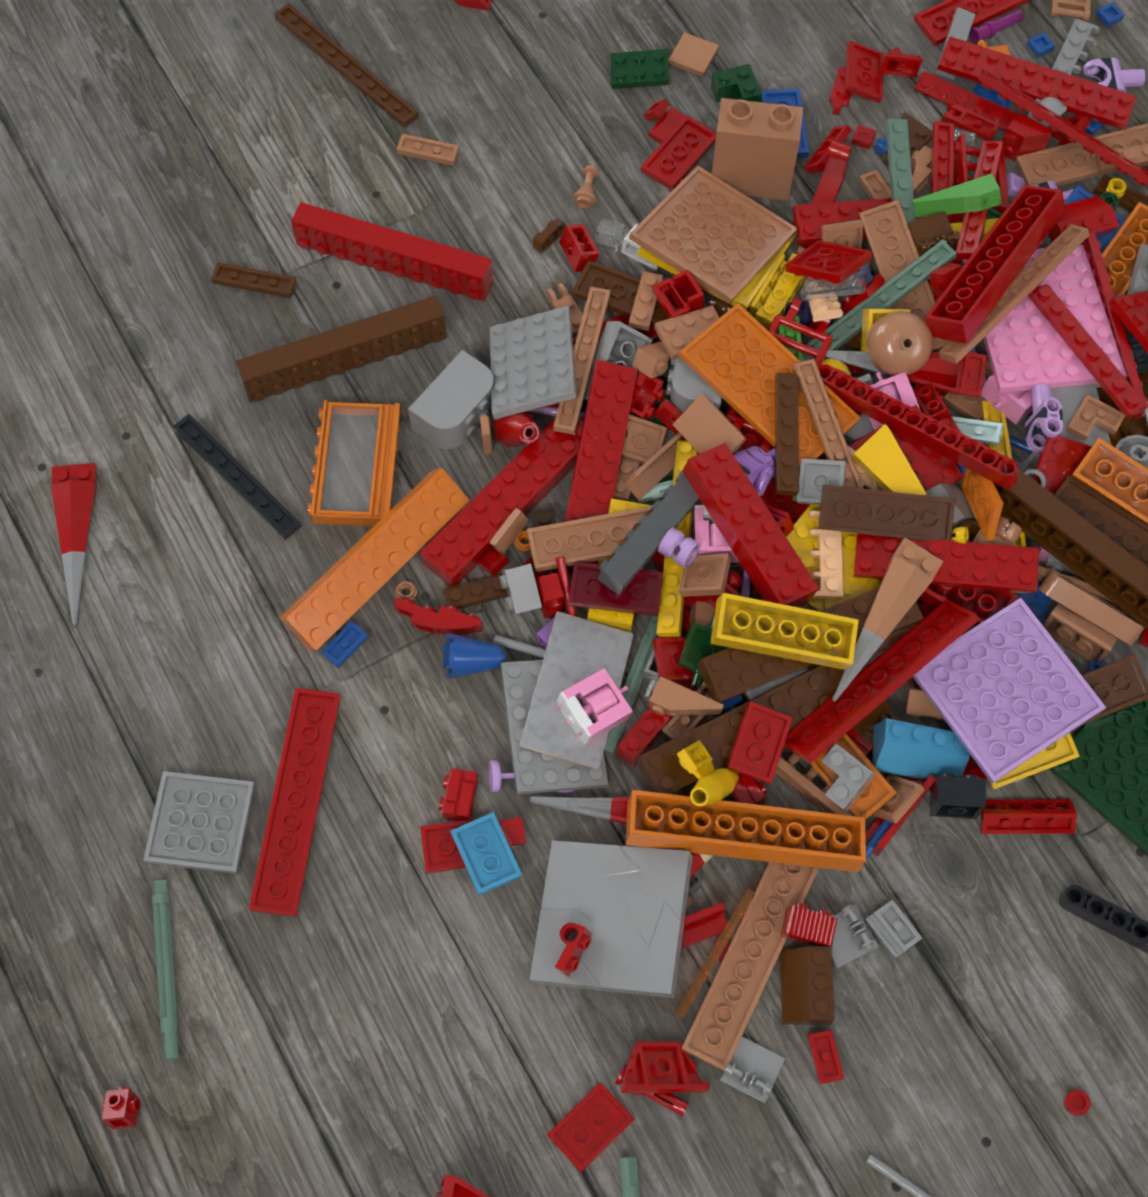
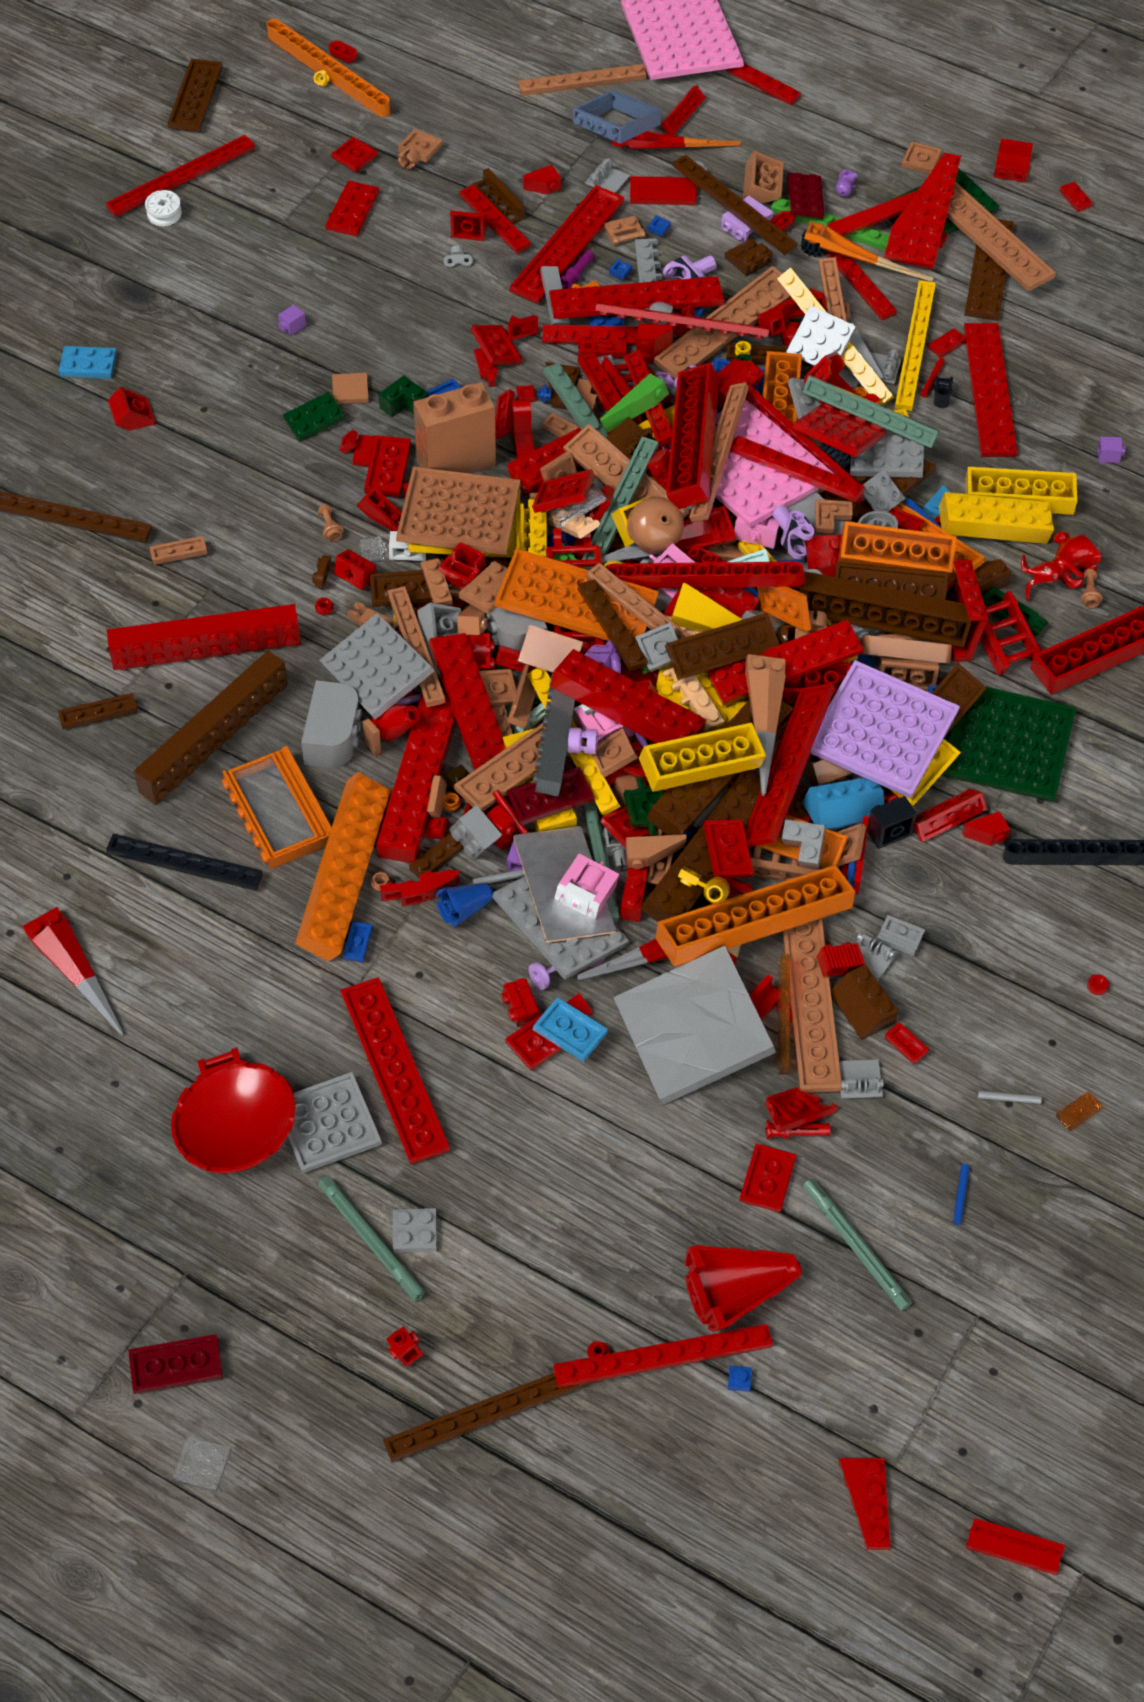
camera: 30 degrees left, 10 degrees down
red plate [555,923,592,977] -> none
yellow hinge [952,527,969,544] -> none
none -> red dish [171,1047,296,1173]
none -> red plate [315,597,334,615]
none -> red slope [356,486,402,531]
none -> light grey plate [393,1208,437,1253]
none -> red slope [962,811,1010,846]

